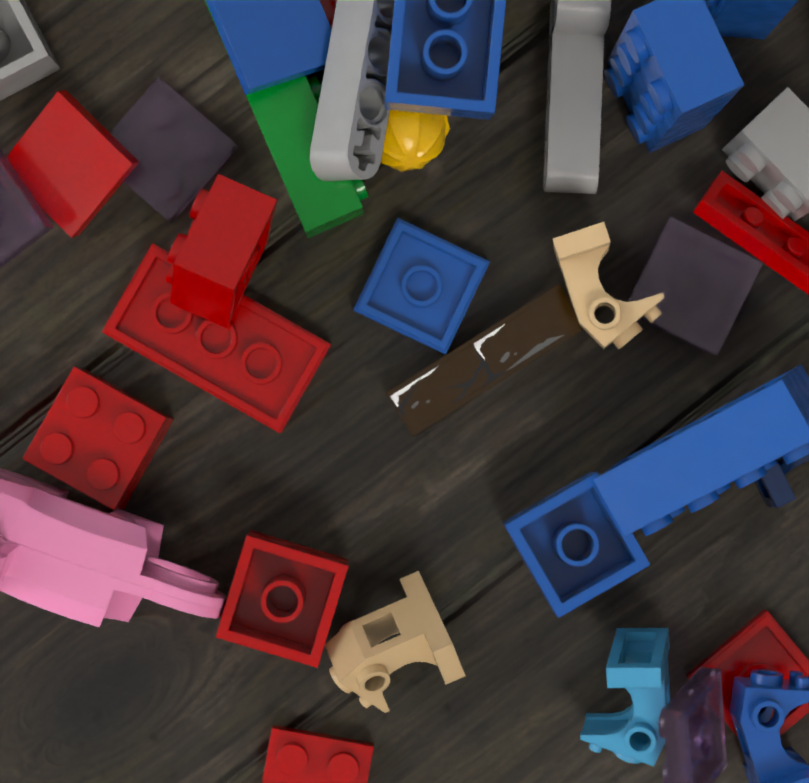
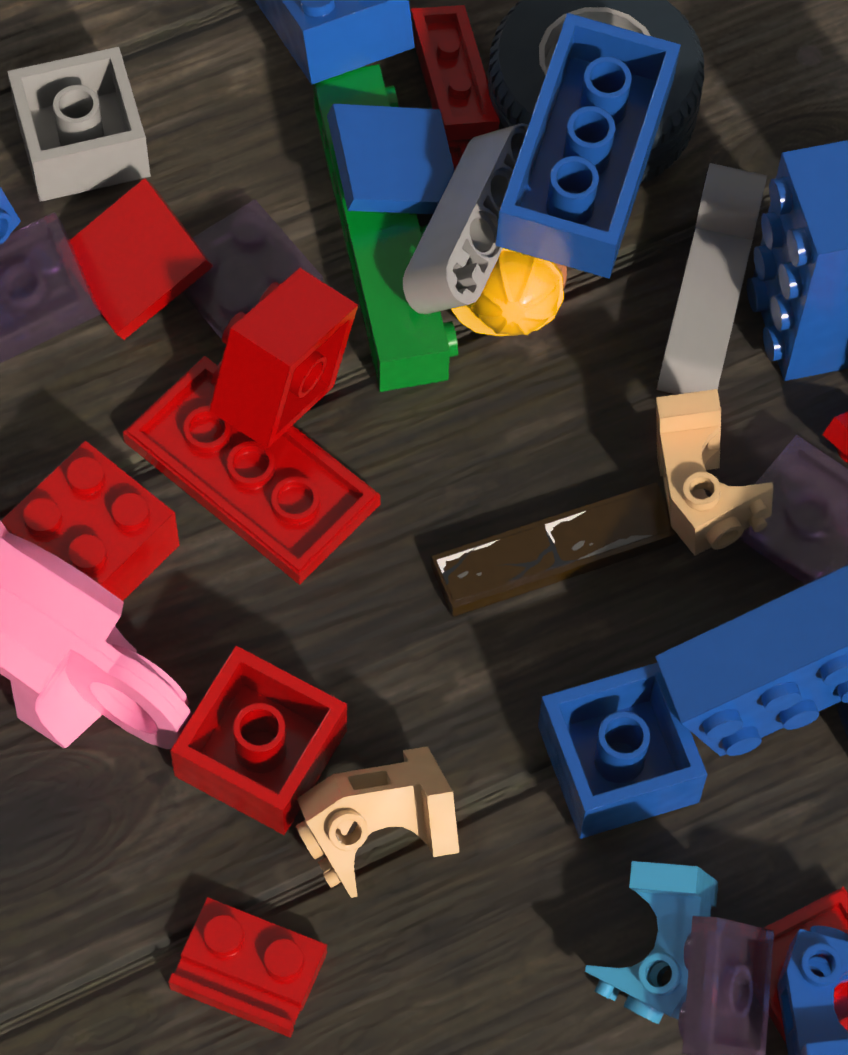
camera: 10 degrees right, 25 degrees down
blue tile [353,218,490,355] -> none

